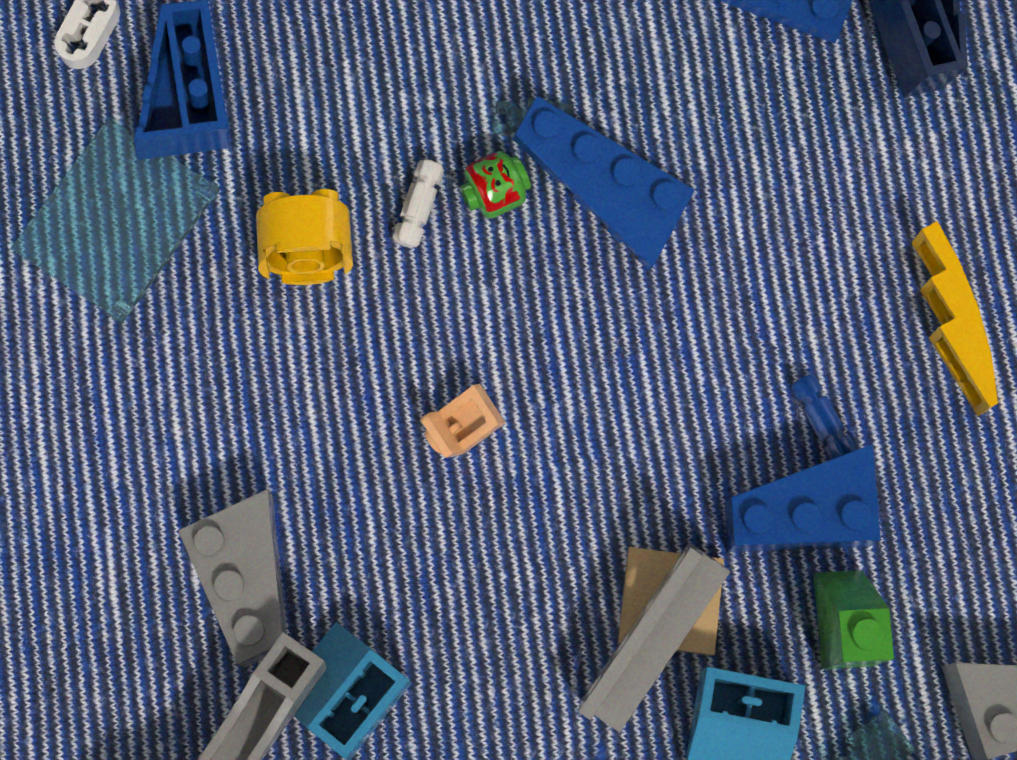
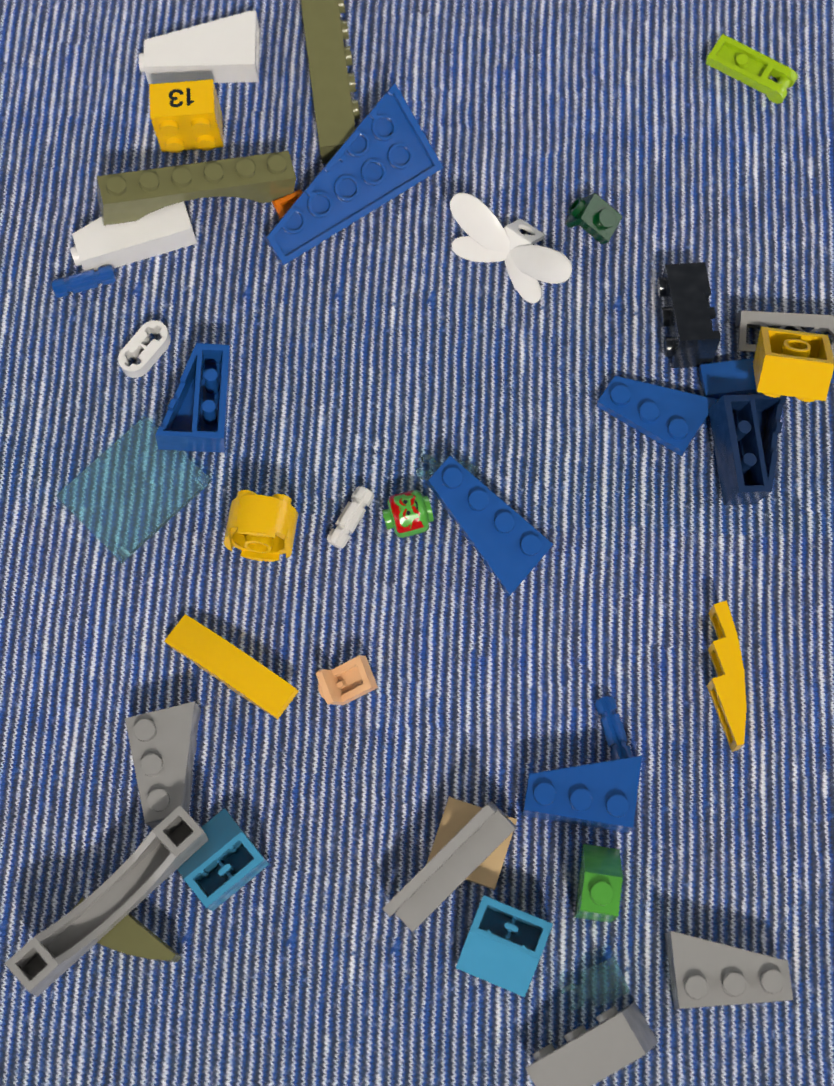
camera: 20 degrees right, 5 degrees down
none -> yellow slope [164,614,299,720]

